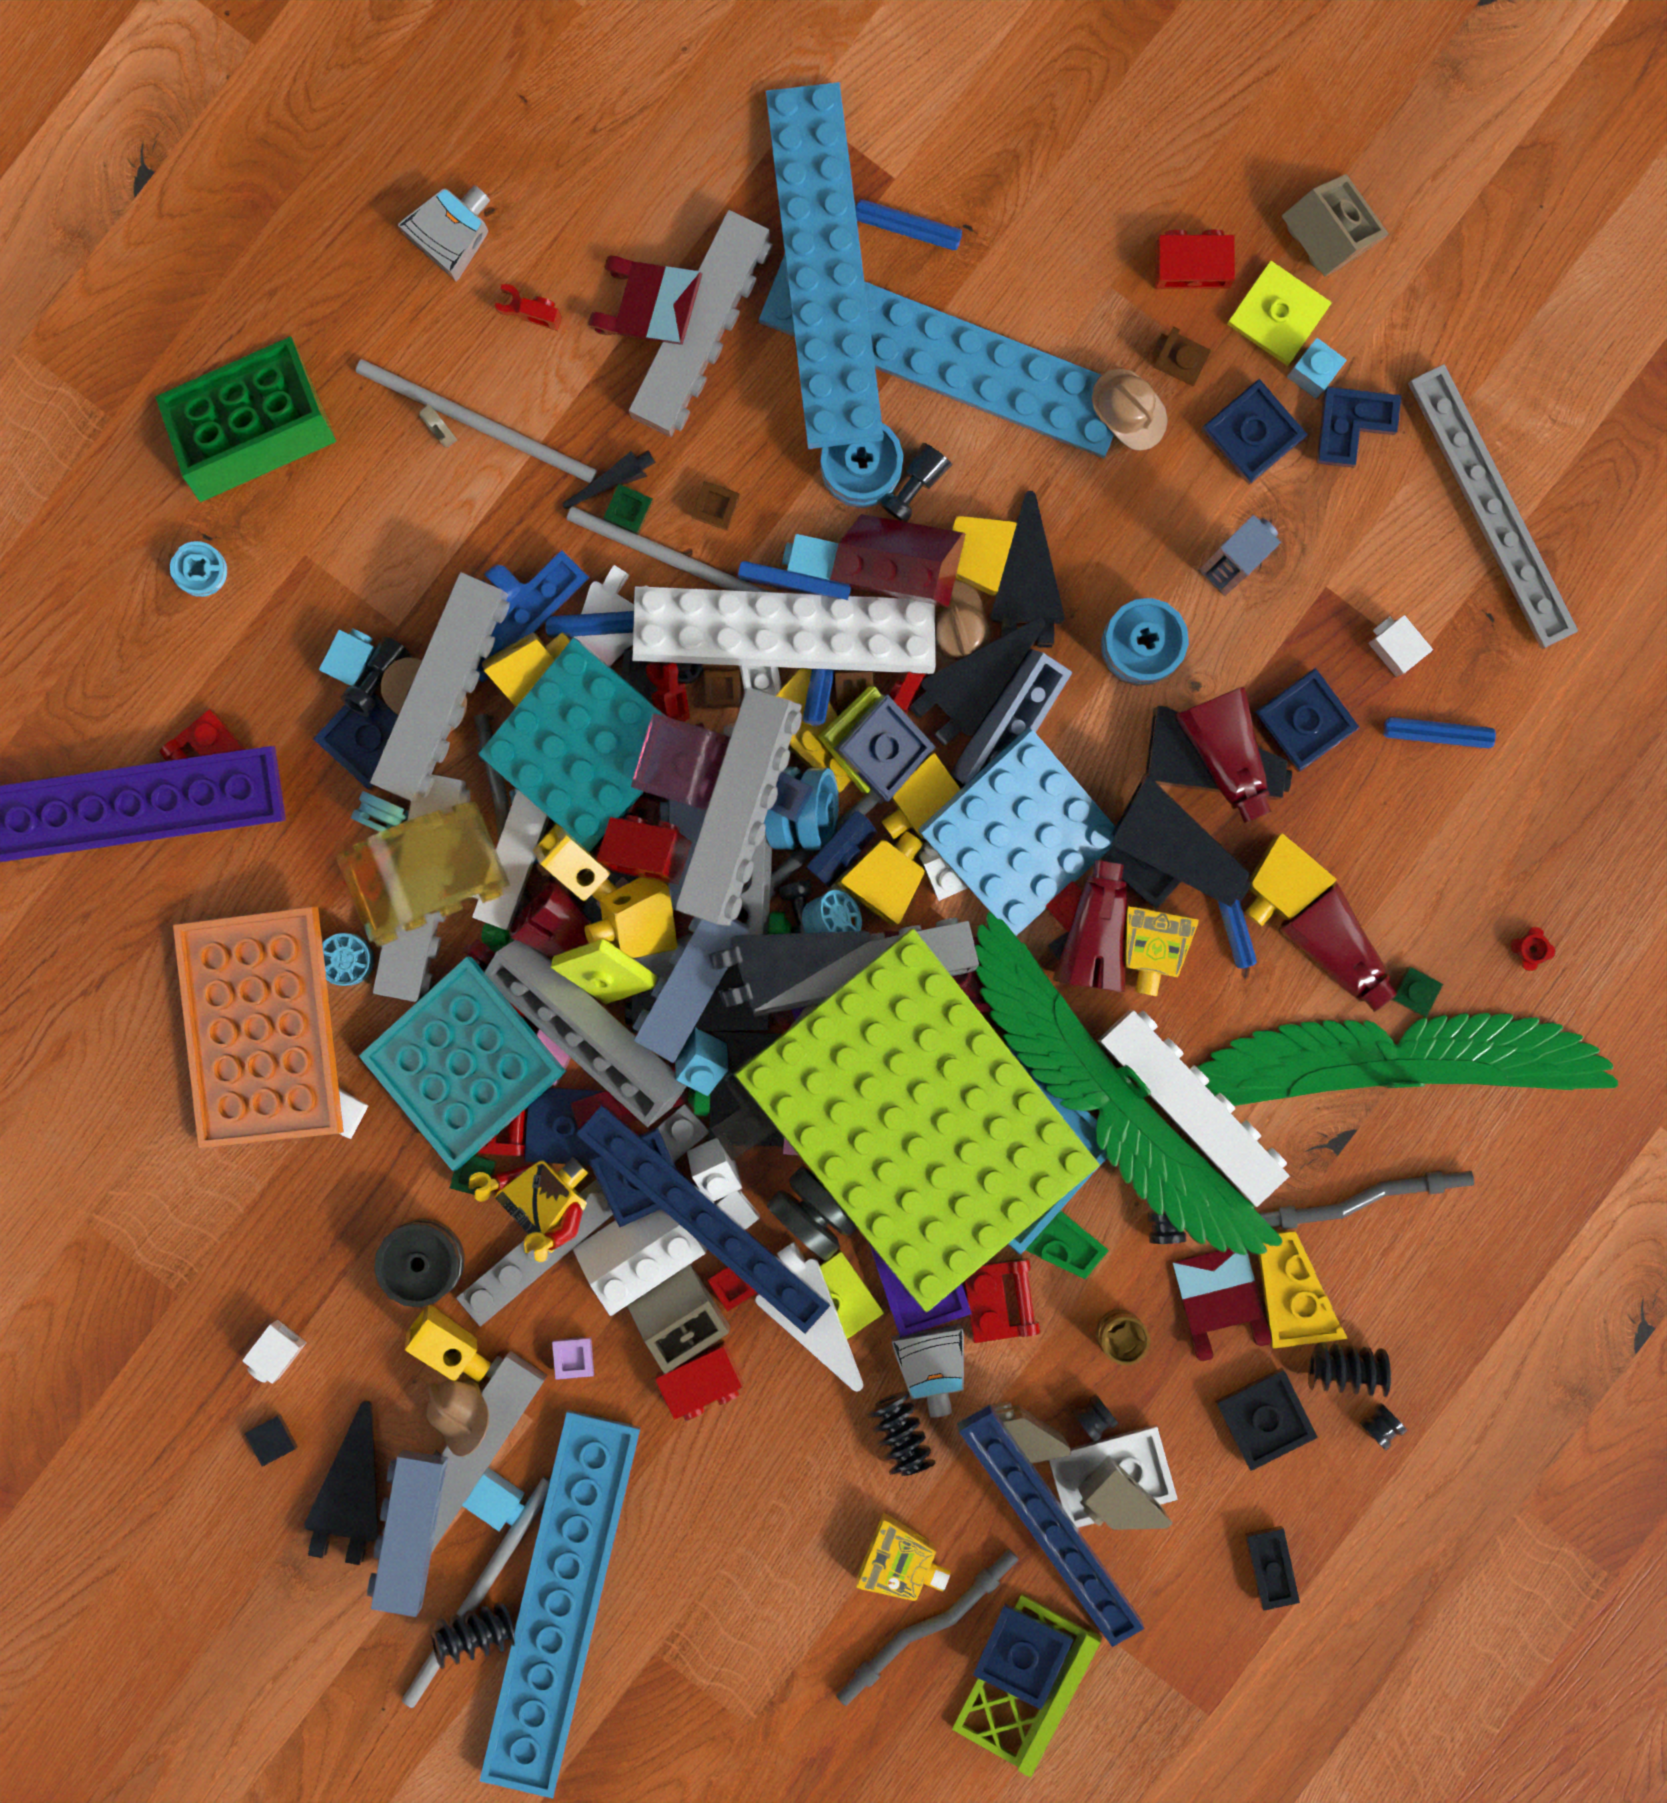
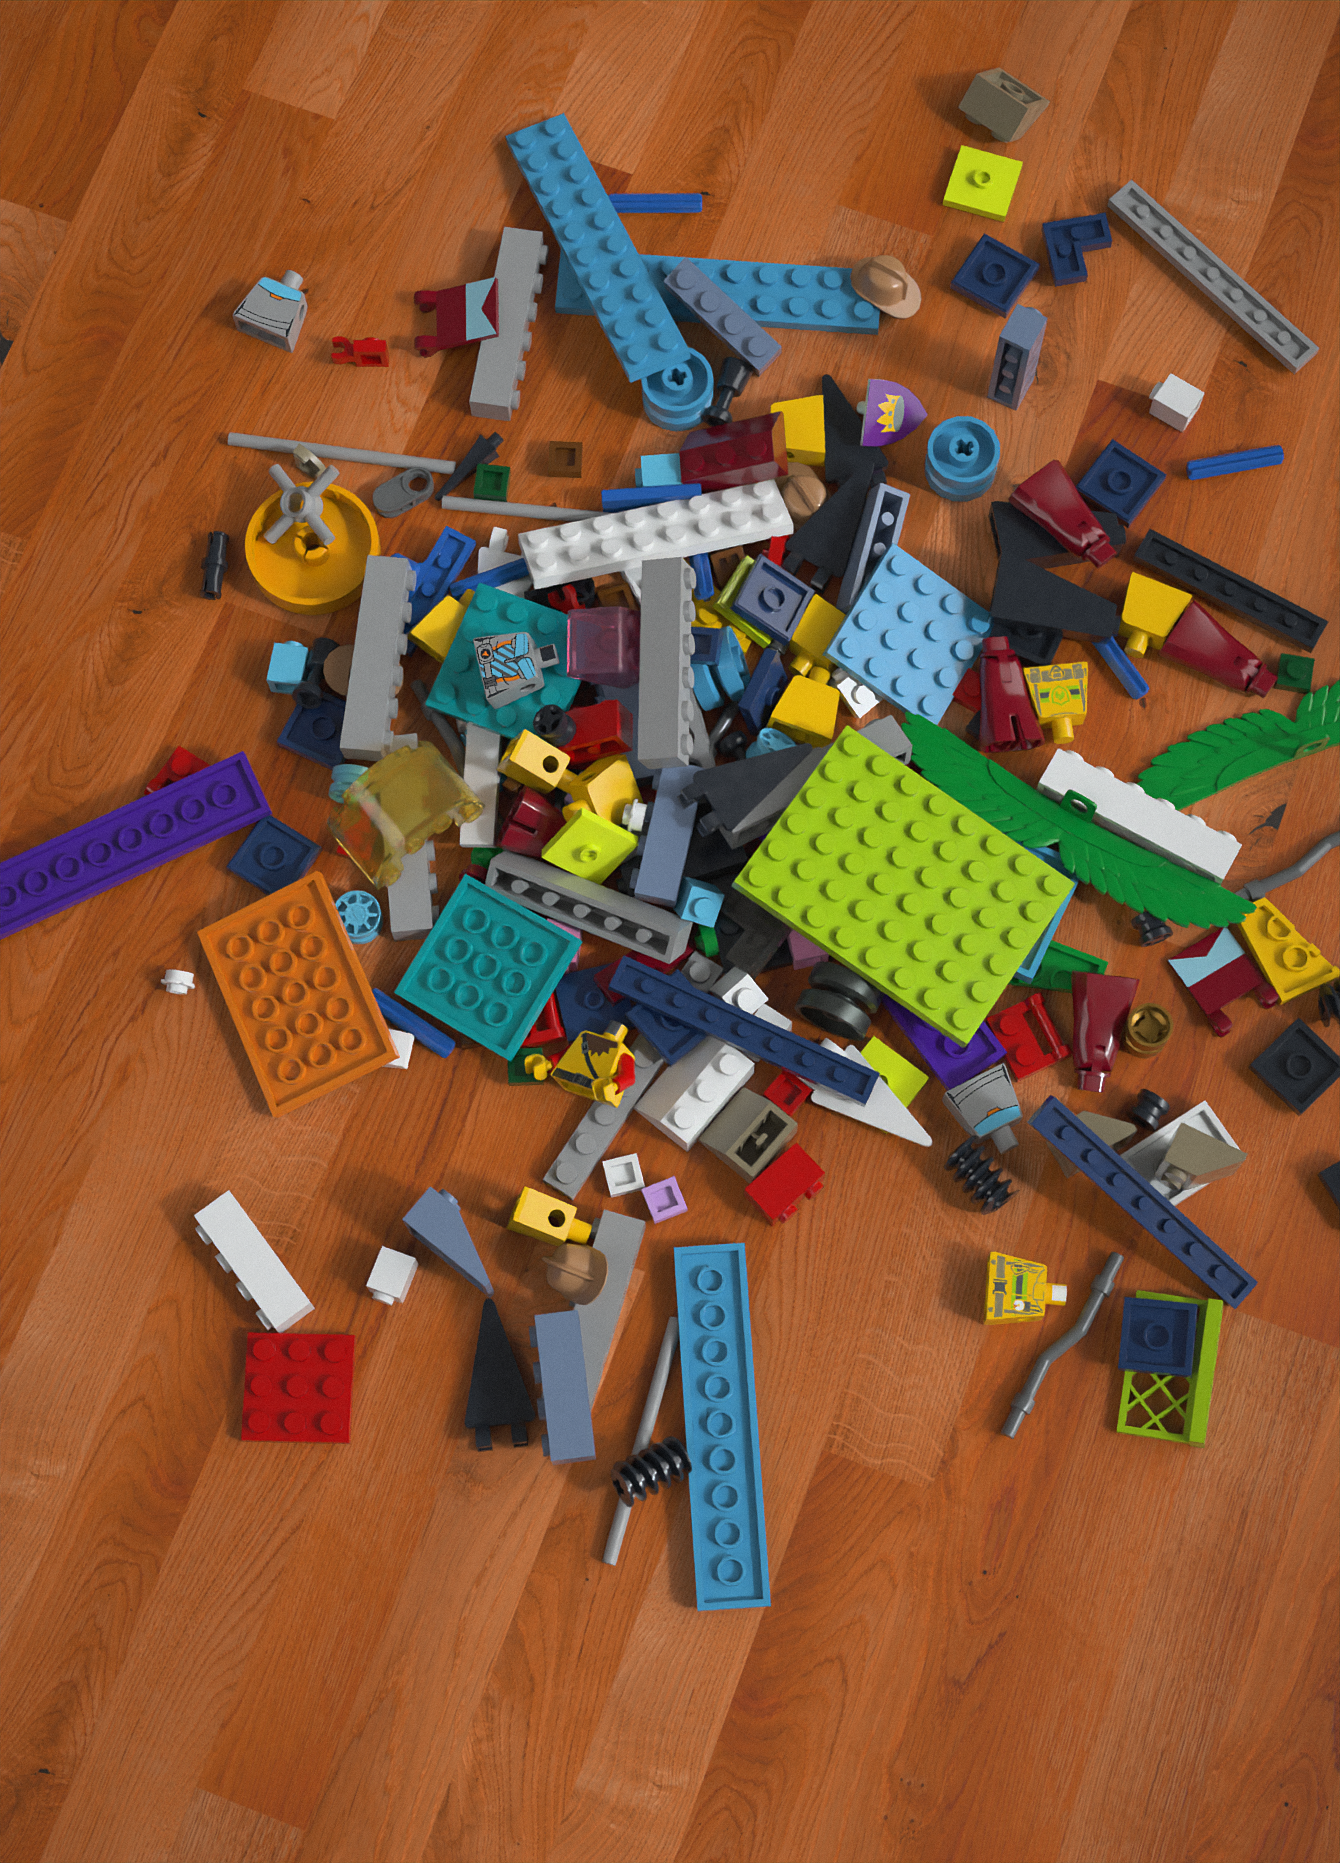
camera: 10 degrees left, 15 degrees down
green slope [155,336,337,503] -> none
medium azure wheel [170,541,227,597] -> none
black tile [245,1414,298,1467] -> none
pearl dark grey wheel [374,1219,465,1307] -> none
medium azure brick [462,1468,525,1531] -> none
reddish brown bracket [1152,326,1211,386] -> none
red brick [1155,229,1235,289] -> none
medium azure brick [1287,338,1347,399] -> none
none -> white plate [161,969,195,995]
none -> white brick [194,1190,315,1333]
none -> black pin [200,531,229,600]
none -> dark blue plate [226,815,323,895]
none -> red plate [241,1332,356,1444]
none -> light orange piece [245,482,381,615]
none -> light grey bar [264,464,340,545]
none -> blue axle [372,988,455,1058]
none -> dark grey piece [373,467,434,518]
none -> sand blue slope [402,1186,495,1298]
none -> torso [473,632,559,709]
none -> black wheel [533,704,576,747]
none -> white tile [602,1153,645,1198]
none -> white plate [622,799,647,833]
none -> sand blue brick [663,257,782,377]
none -> dark purple shield [857,379,927,446]
none -> dark red piece [1071,971,1140,1092]
none -> black plate [1133,529,1329,653]

